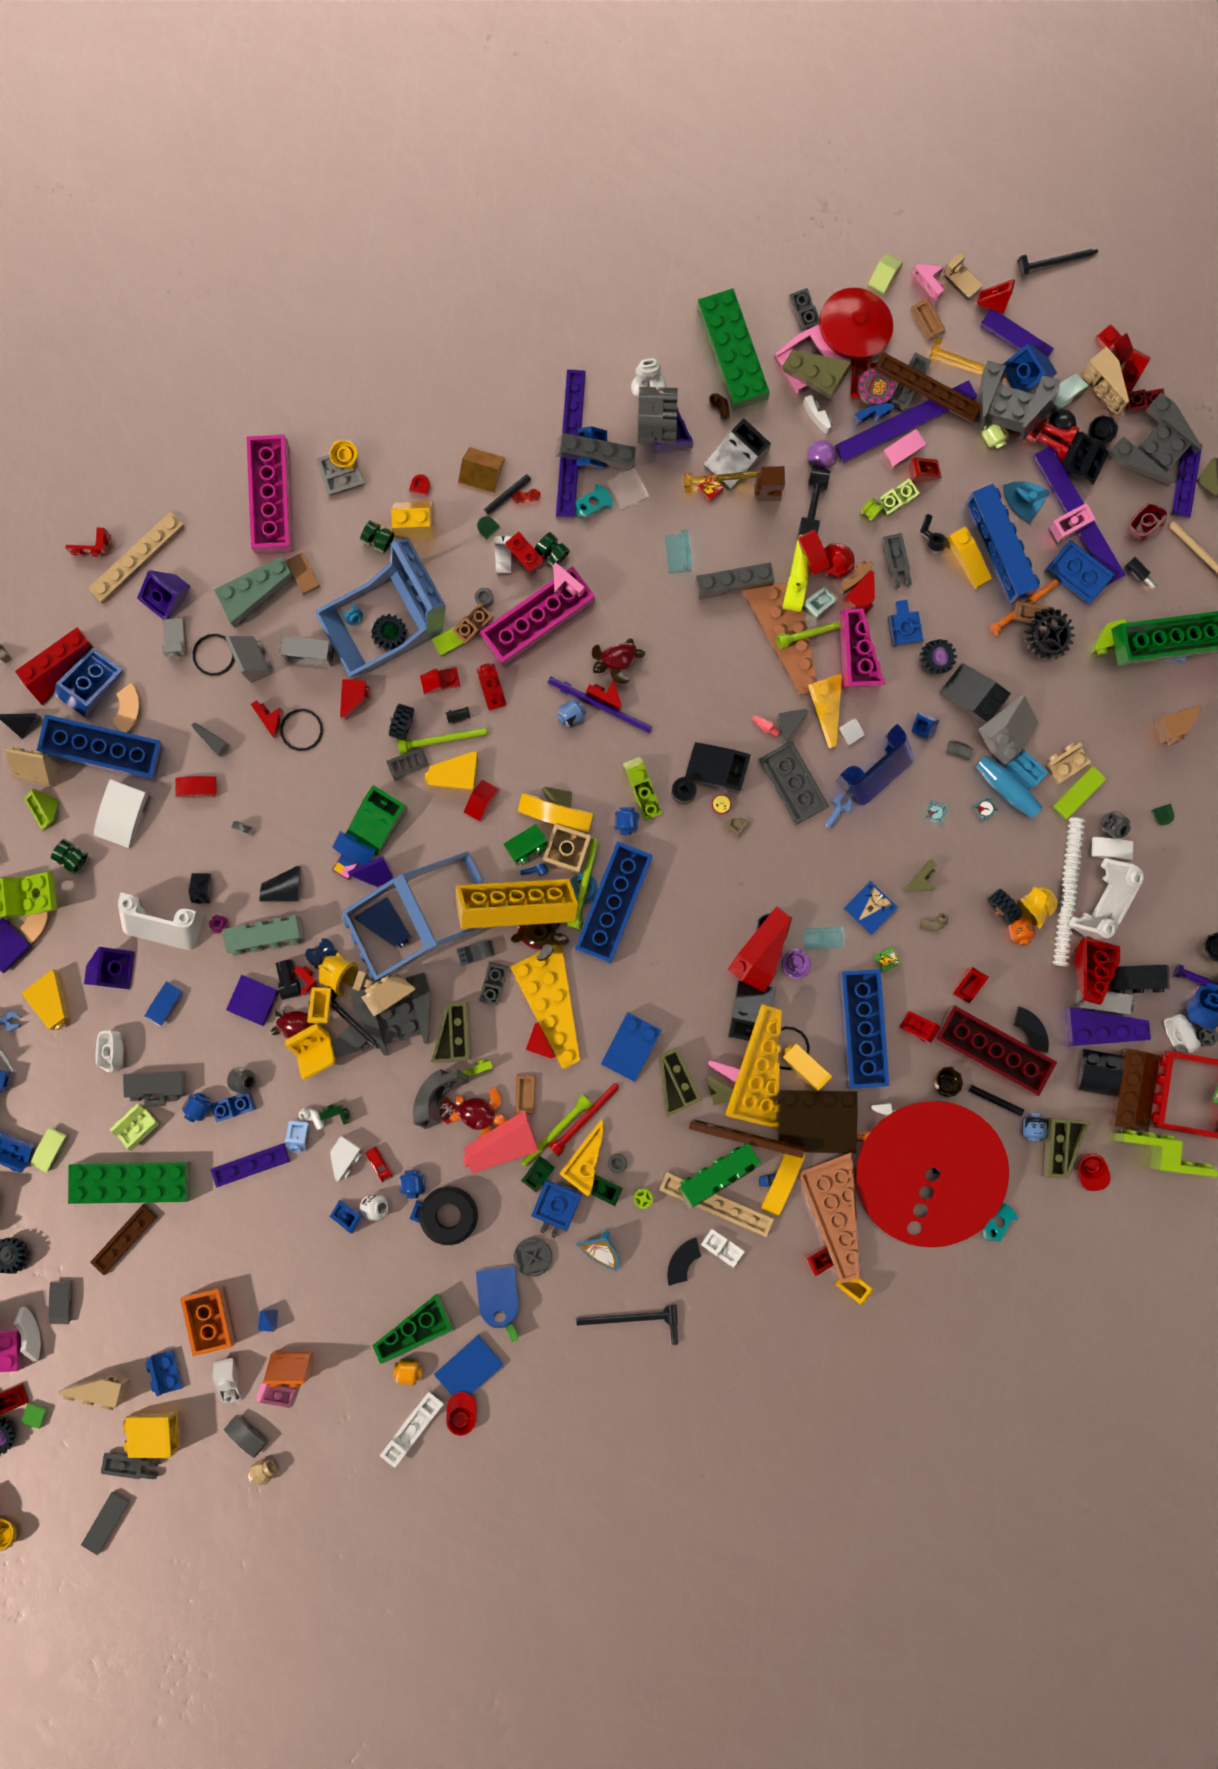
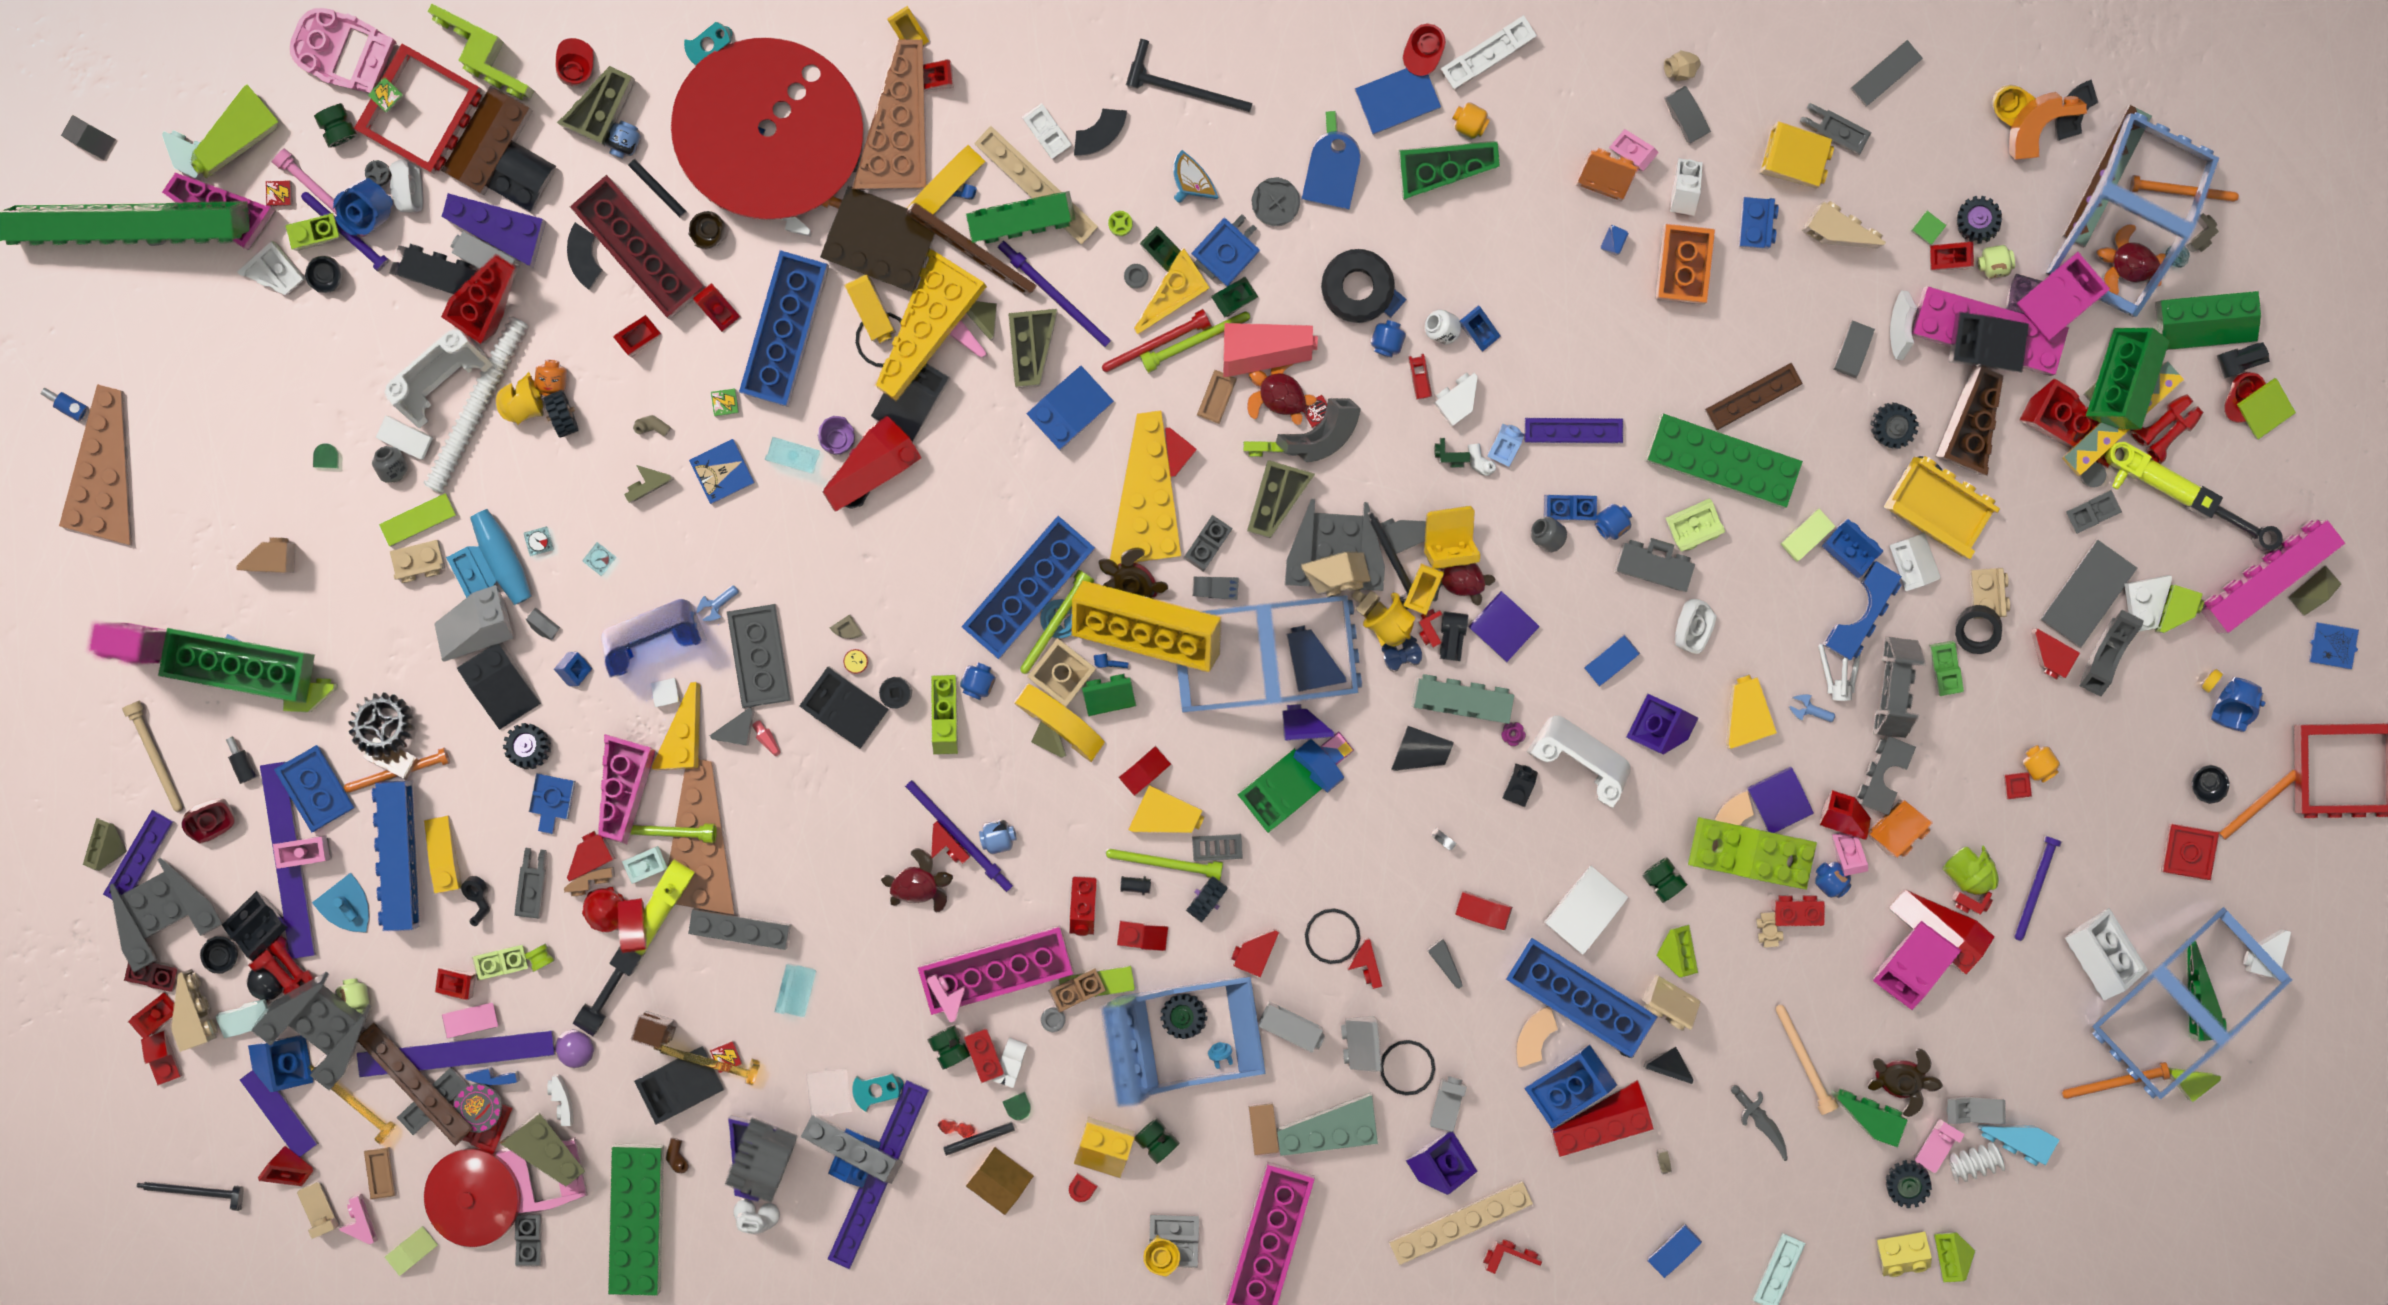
camera: 160 degrees left, 5 degrees up
none -> dark purple bar [997,240,1111,347]

